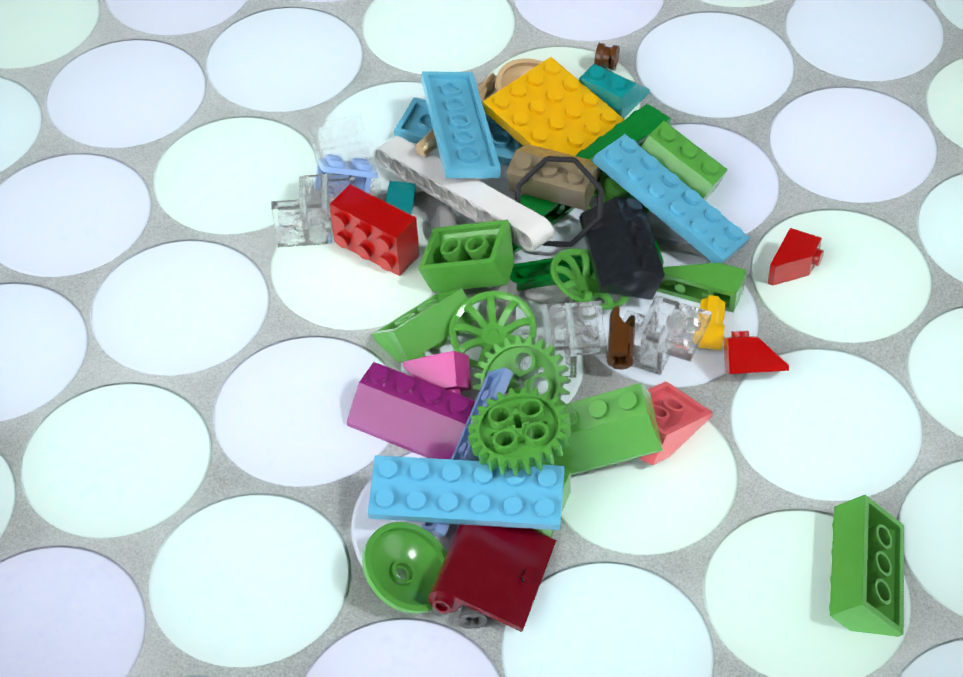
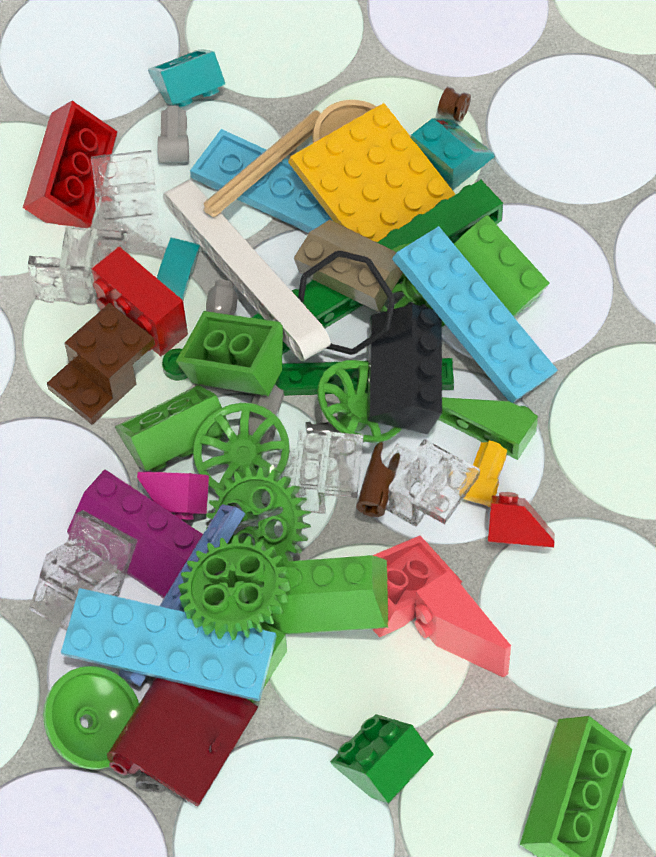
camera: 10 degrees right, 10 degrees up
light blue bracket [314,154,378,194] -> none
medium azure plate [421,71,501,179] -> none
red slope [767,228,824,286] -> none
none -> red slope [22,100,118,228]
none -> clear bracket [29,510,138,631]
none -> reddish brown bracket [47,303,155,425]
none -> teal slope [148,49,226,108]
none -> light grey piece [157,106,189,163]
none -> green tile [162,348,188,381]
none -> green slope [330,714,434,803]
none -> coral slope [414,571,511,677]

